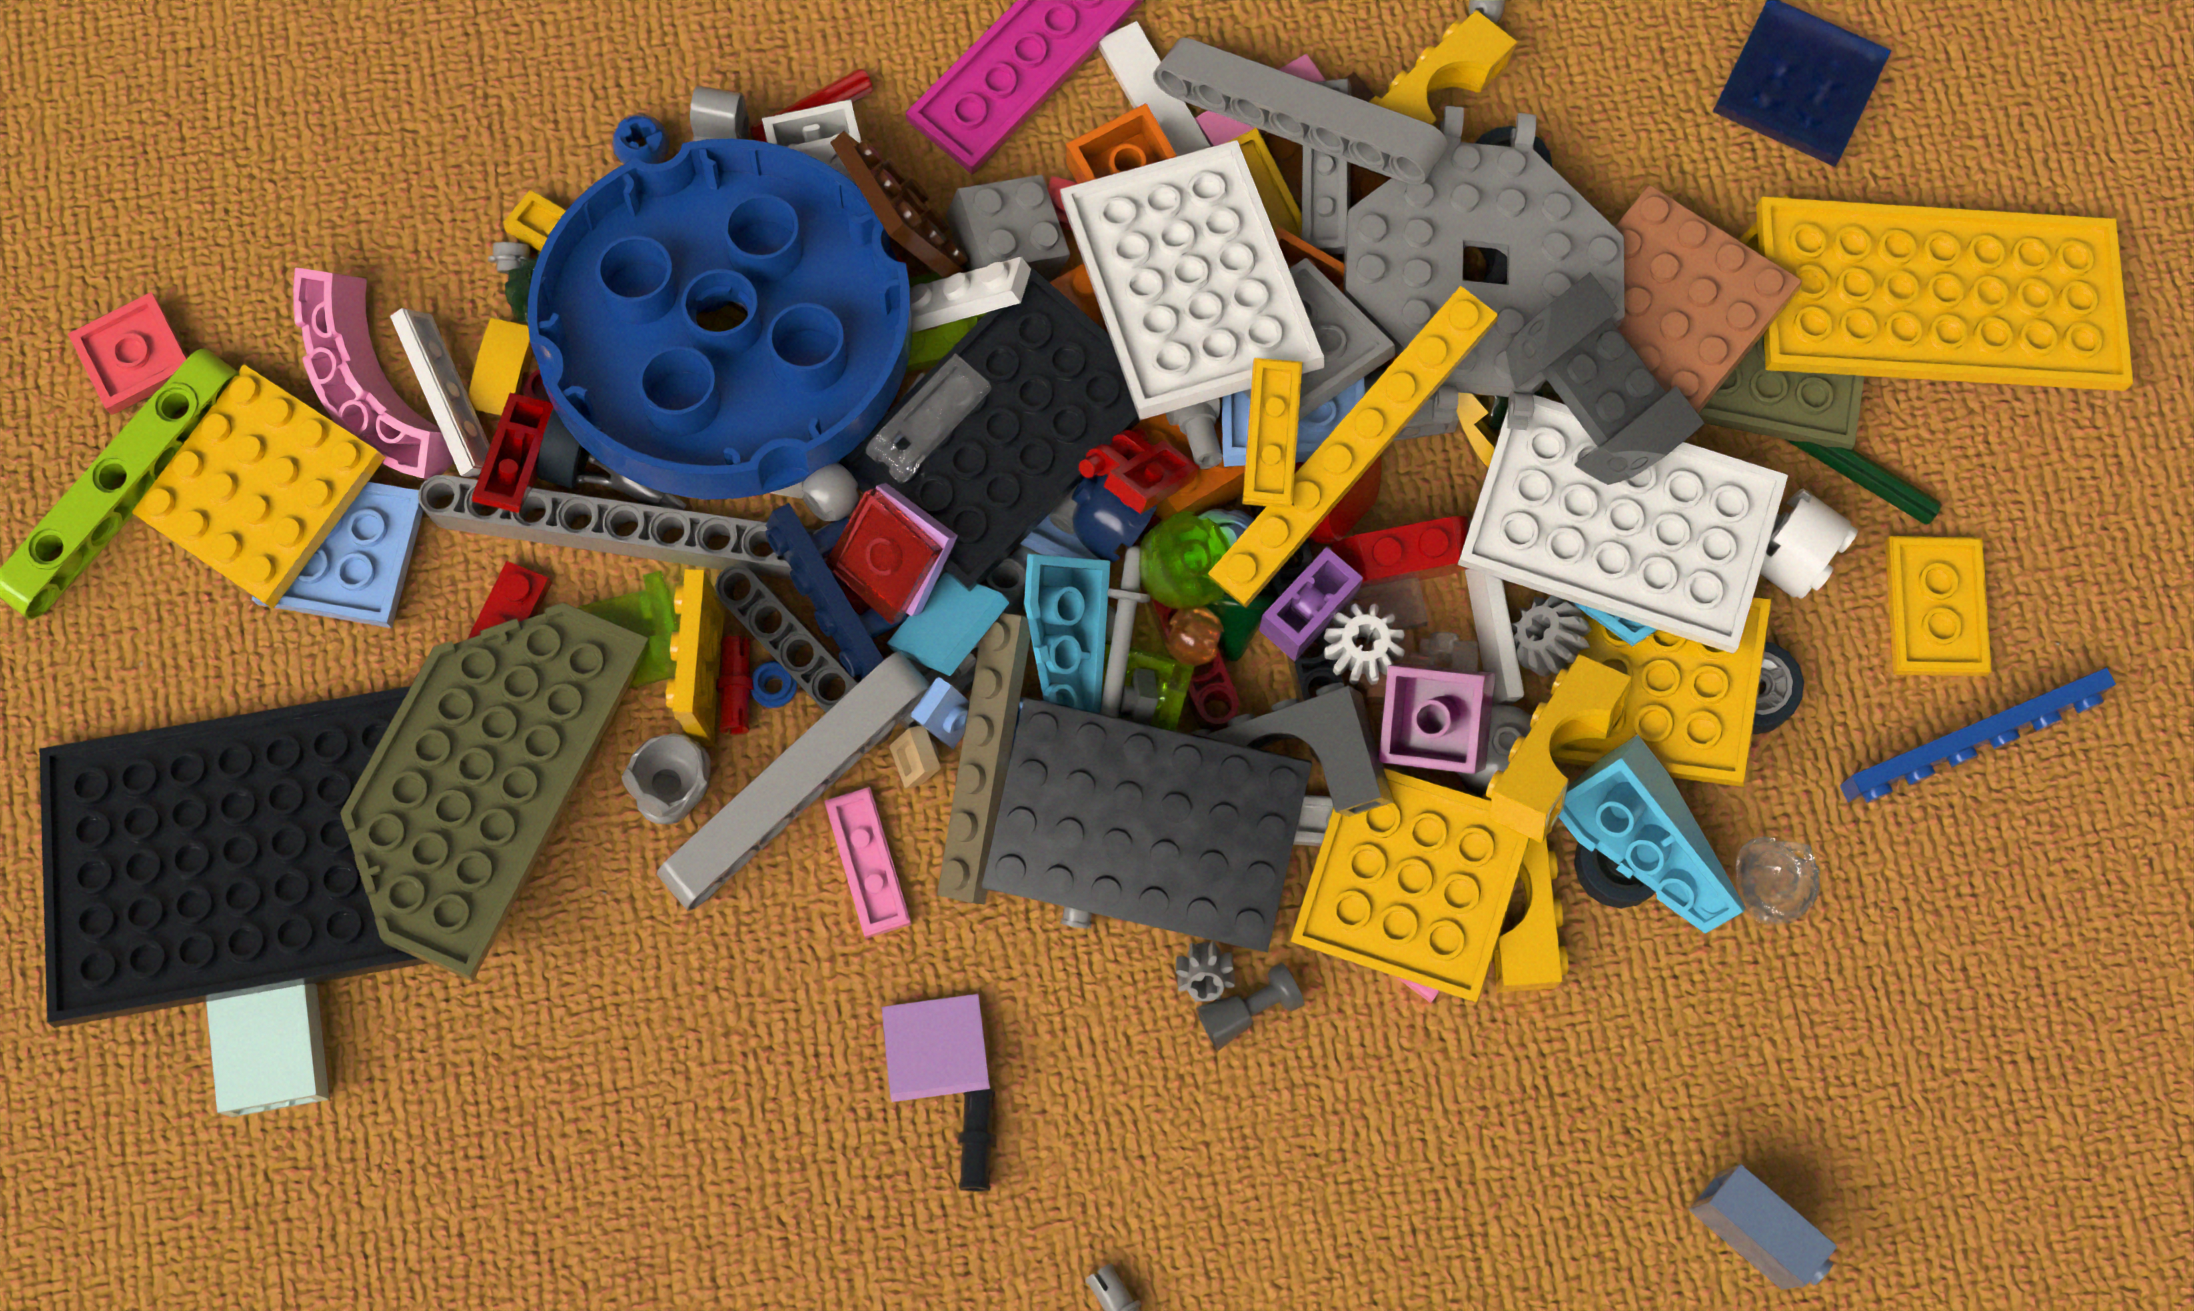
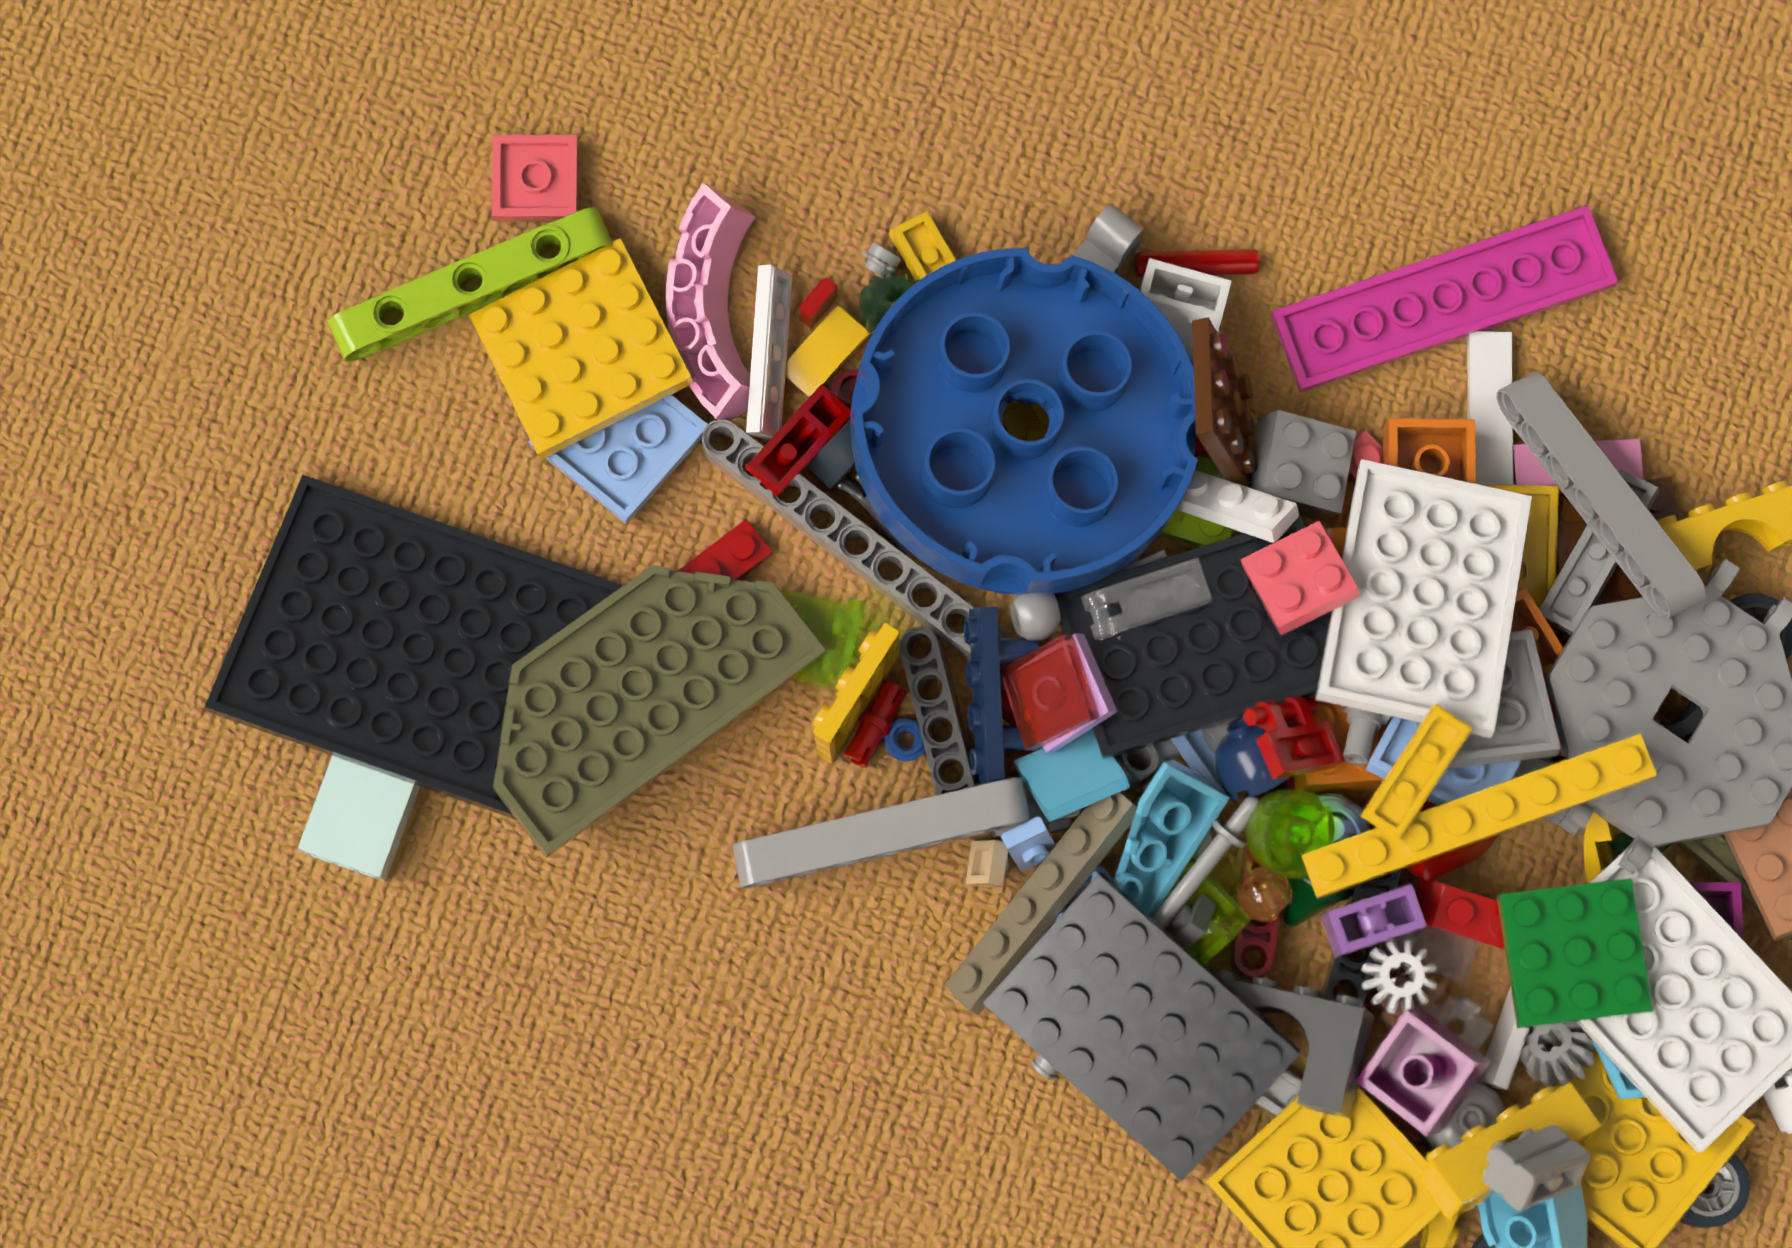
camera: 25 degrees right, 5 degrees up
blue piece [612,113,670,164] -> none
light grey hair [622,733,711,825] -> none
bright pink tile [824,787,912,939] -> none
lavender tile [882,994,990,1102] -> none
black pin [957,1089,997,1192] -> none
light grey gear [1176,941,1235,1002] -> none
dark grey piece [1196,962,1305,1051] -> none
dark grey piece [1506,272,1705,485] -> none
none -> red tile [799,277,838,328]
none -> coral plate [1240,521,1360,635]
none -> light grey brick [1482,1124,1590,1211]
none -> green plate [1497,878,1653,1029]

